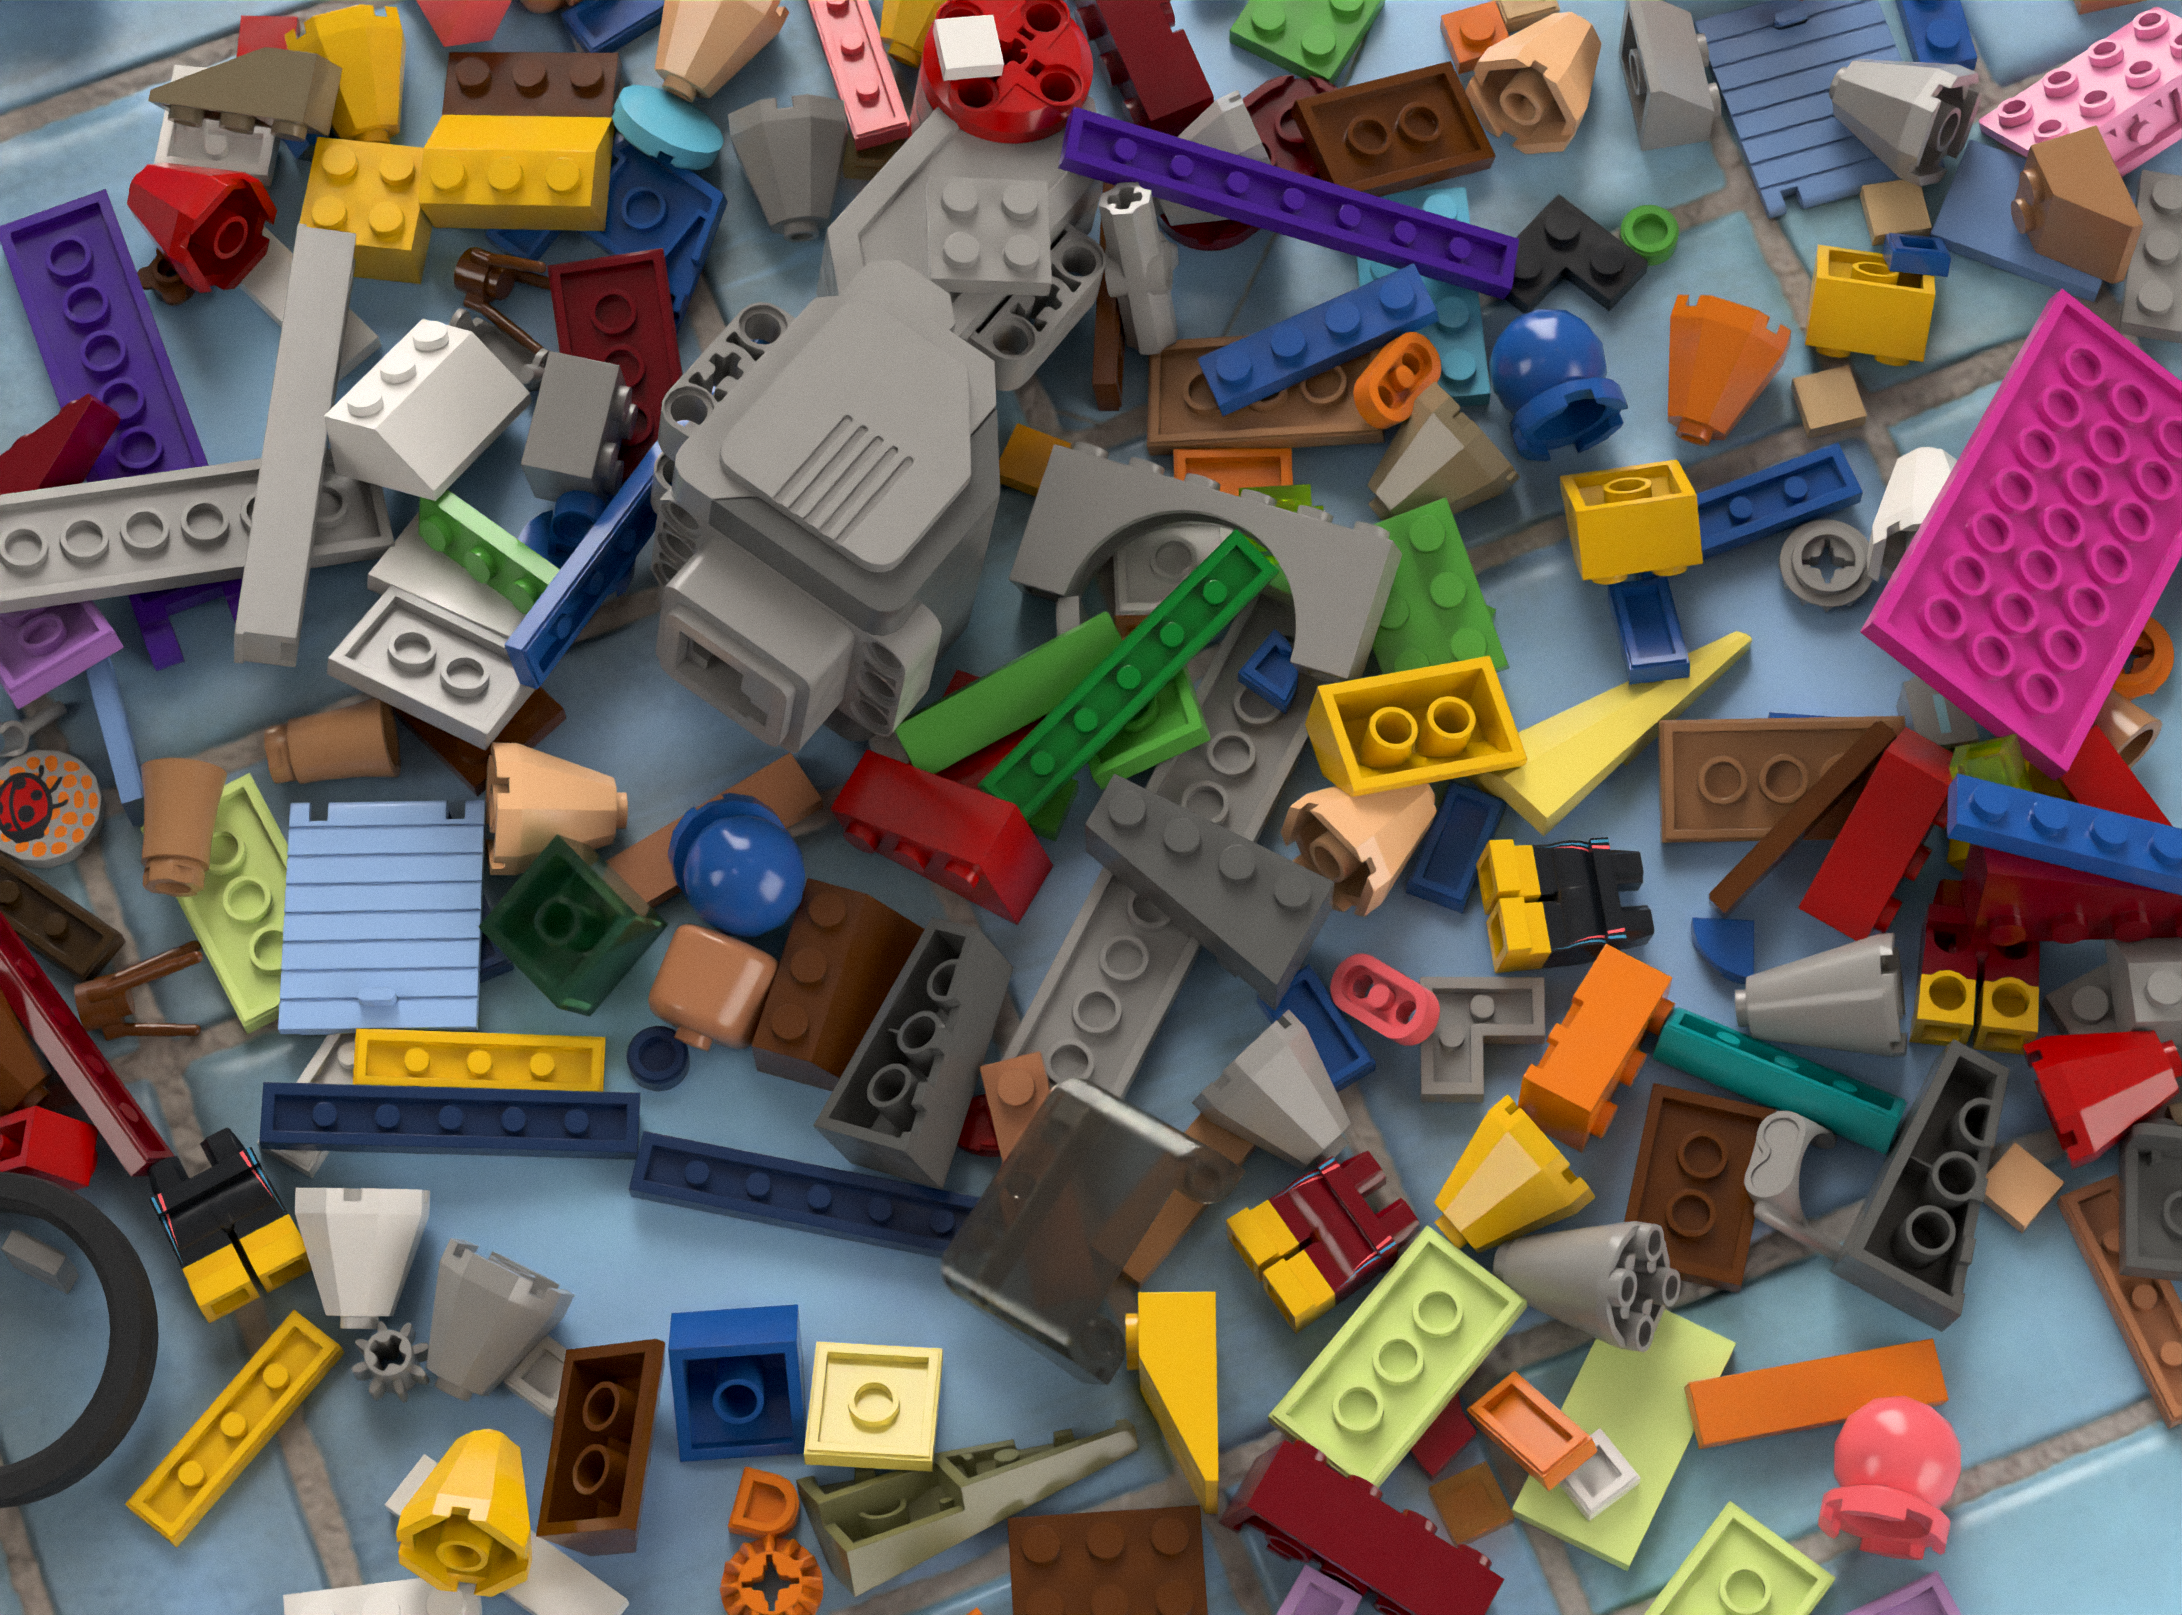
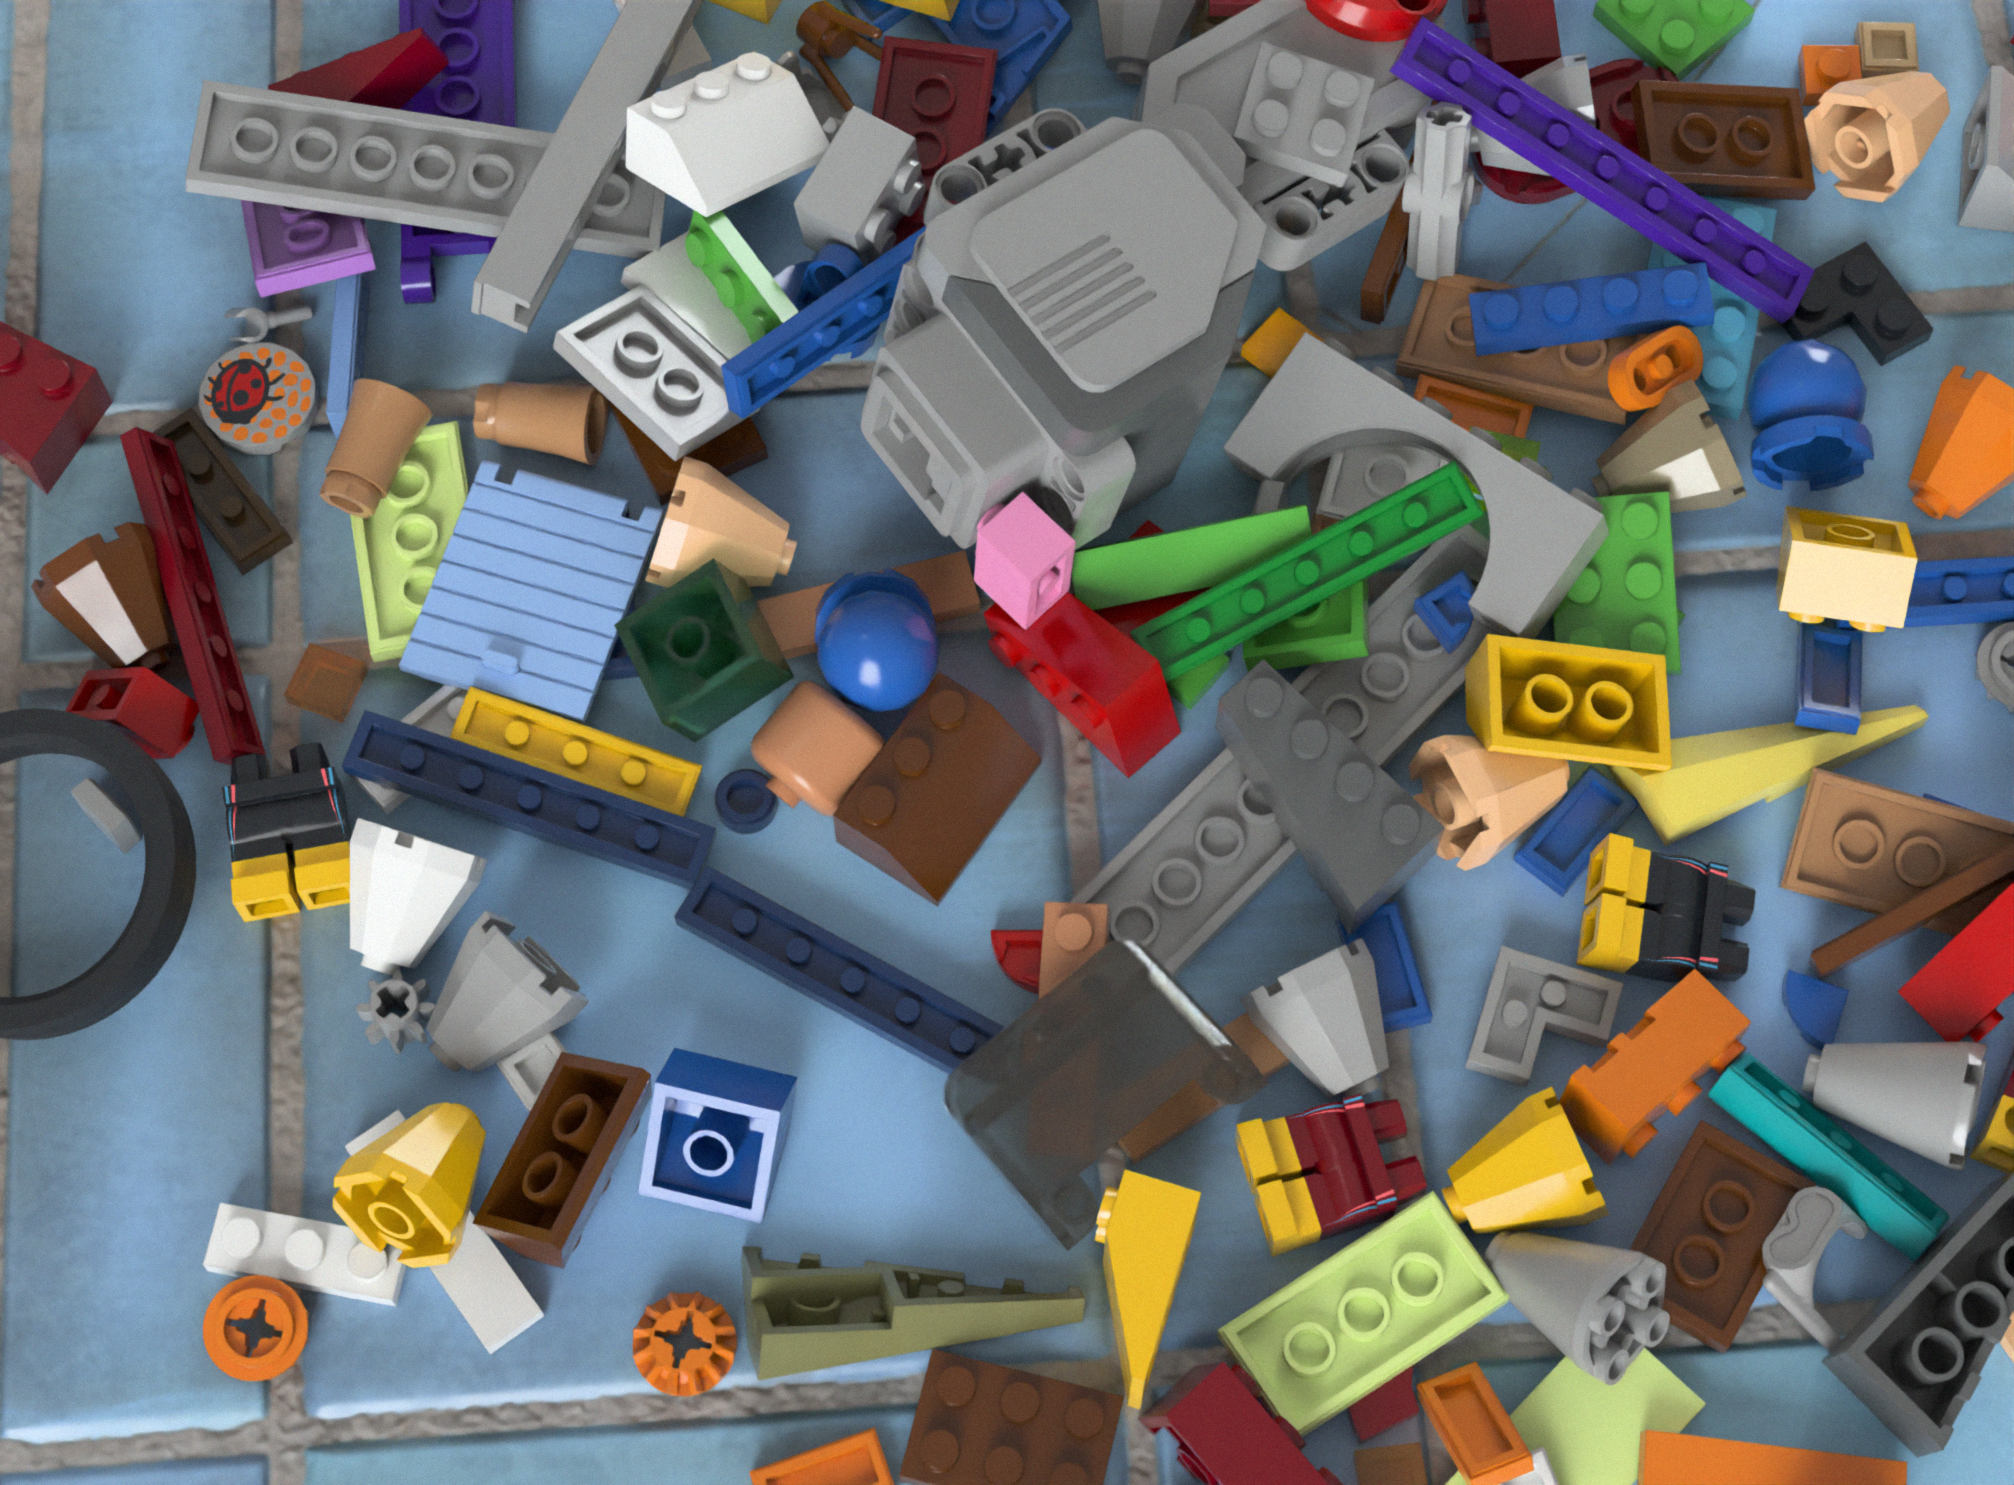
camera: 15 degrees right, 0 degrees up
reddish brown plant [74,940,203,1041] -> none
yellow tile [125,1310,345,1548] -> none
orange tile [727,1466,801,1540] -> none
light yellow tile [804,1341,943,1472] -> none
dark grey wedge [813,917,1014,1190] -> none
coral plate [1330,953,1440,1046] -> none
bright green tile [1619,205,1679,266] -> none
none -> clear orange tile [284,643,368,723]
none -> bright pink brick [974,492,1076,630]

